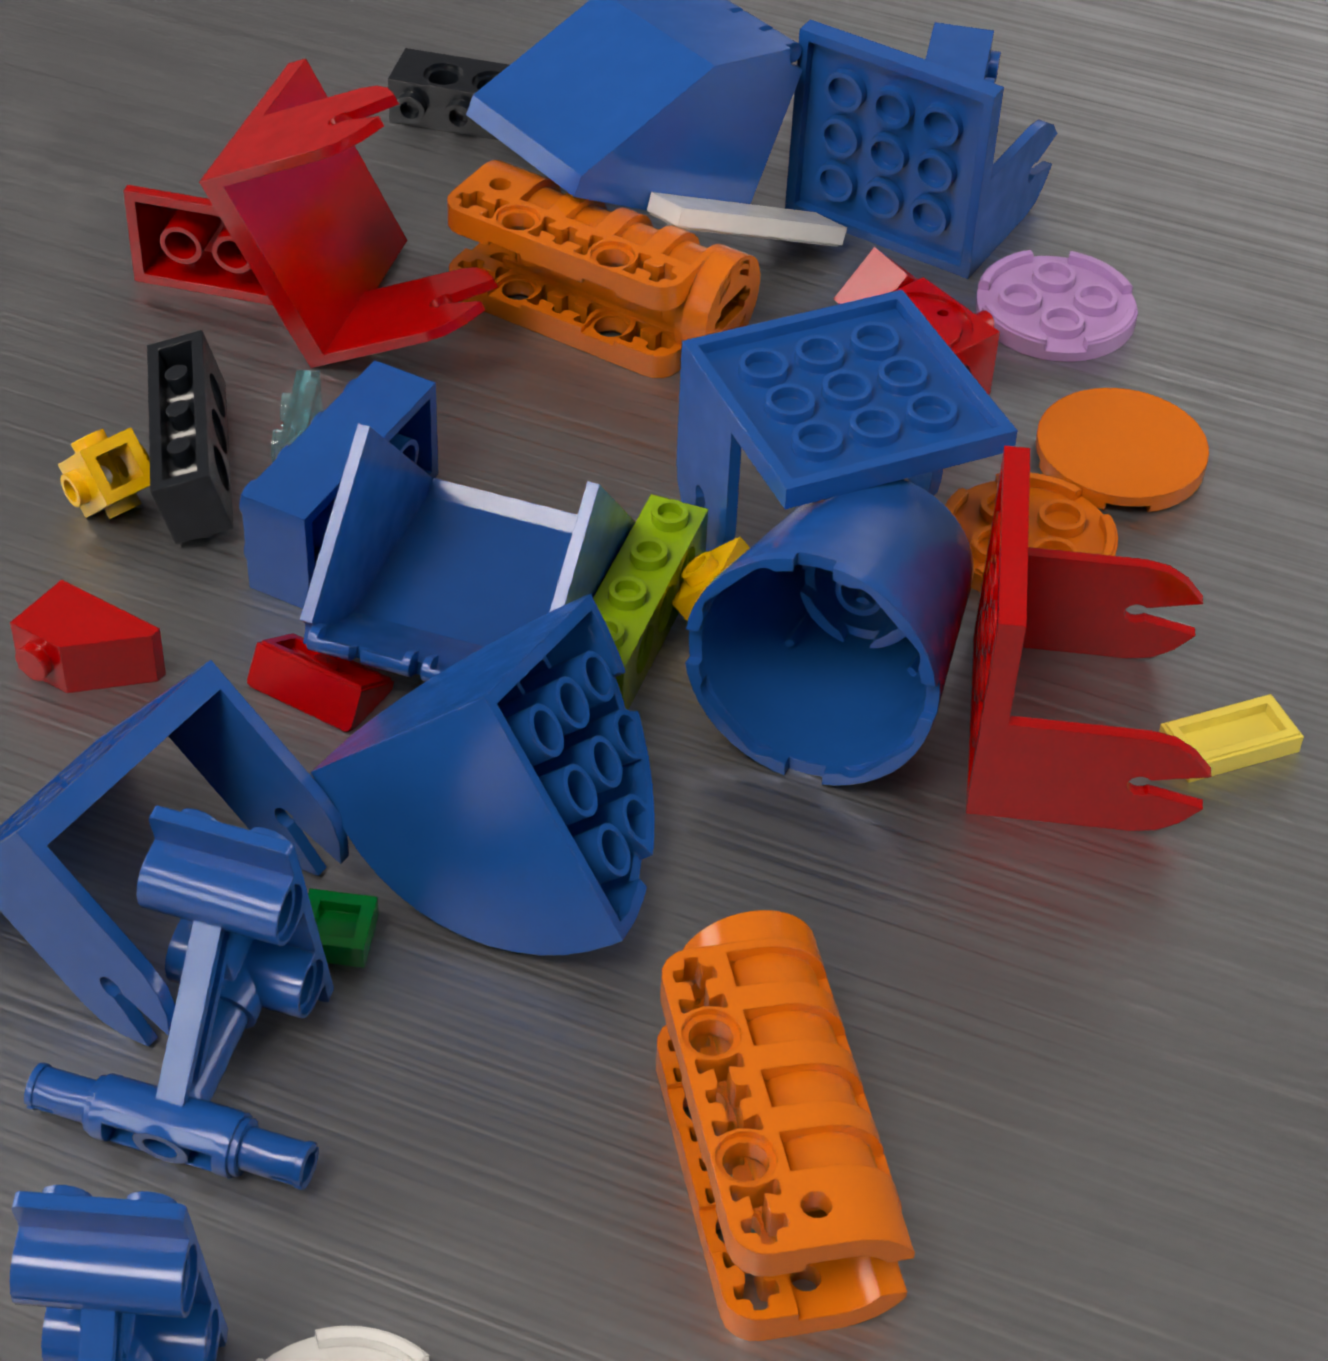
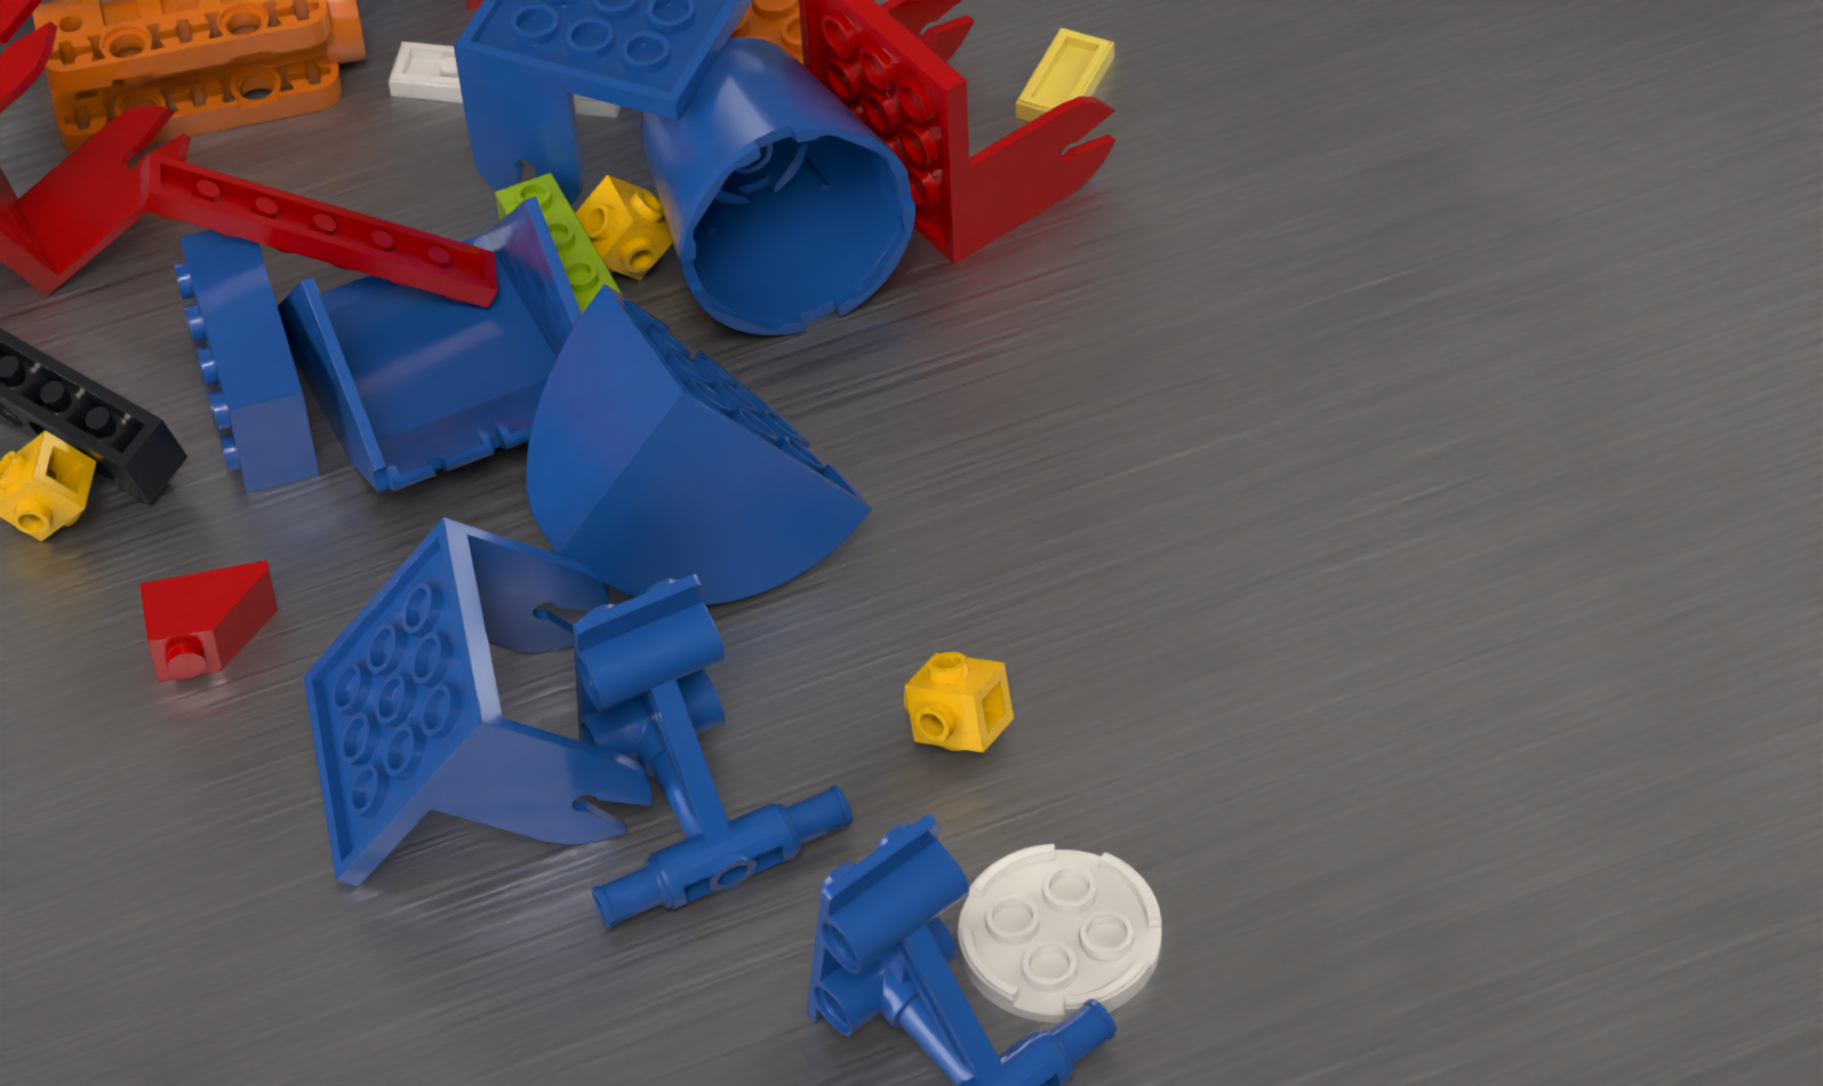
camera: 40 degrees left, 5 degrees up
red slope [247,633,394,731] -> none
clear light blue plate [271,370,323,463] -> none
orange piece [656,910,915,1341] -> none
none -> red plate [141,152,497,308]
none -> yellow brick [904,652,1014,753]

